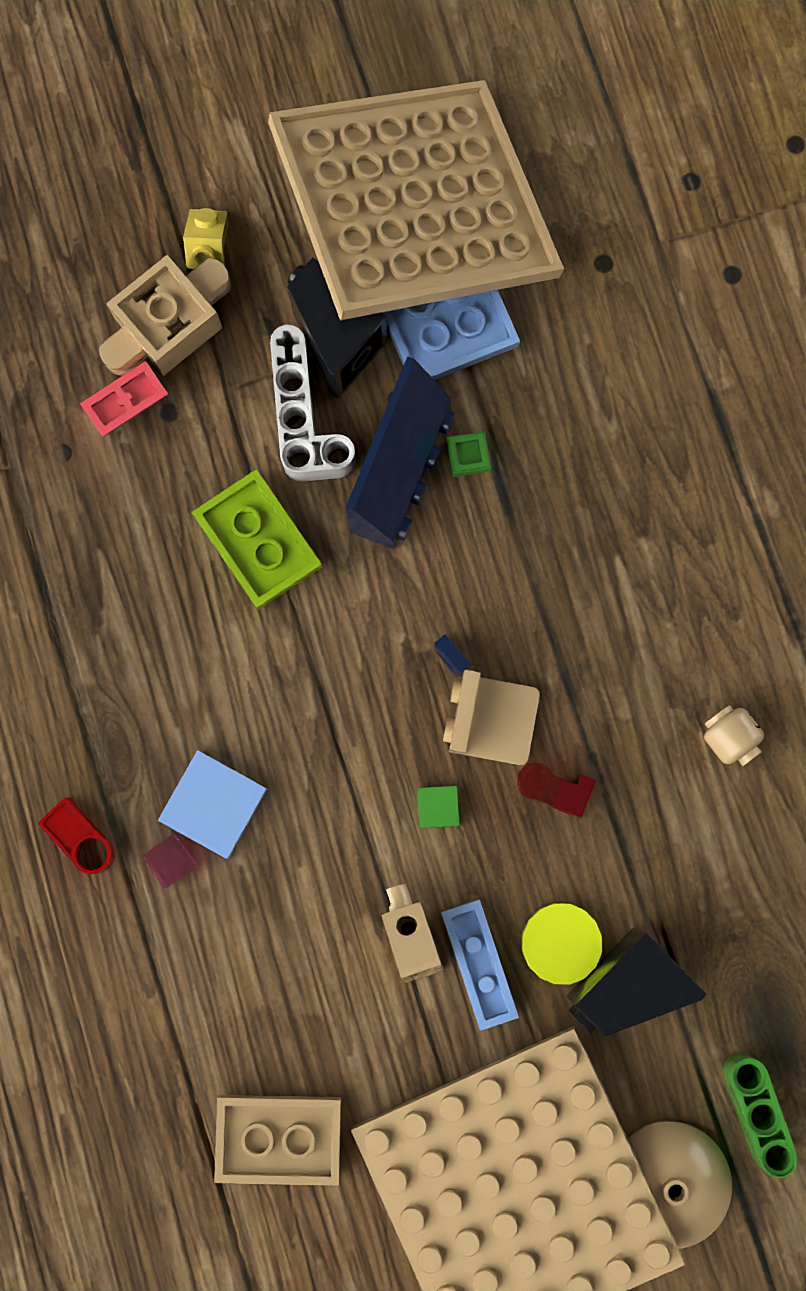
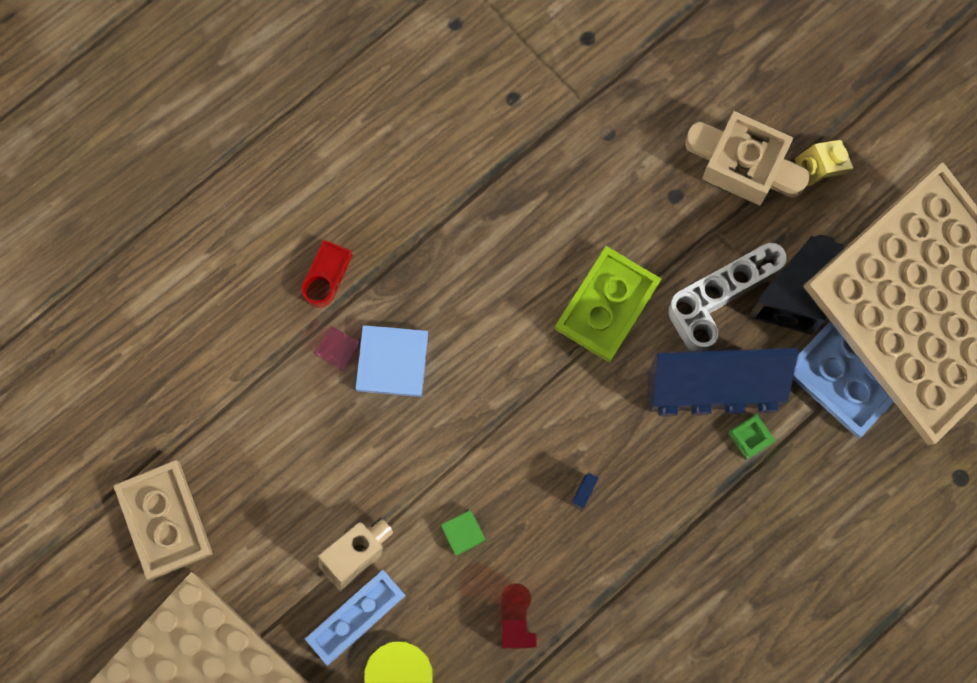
camera: 70 degrees right, 5 degrees down
coral hinge [80,361,168,437] -> none
tan bracket [443,670,540,766] -> none

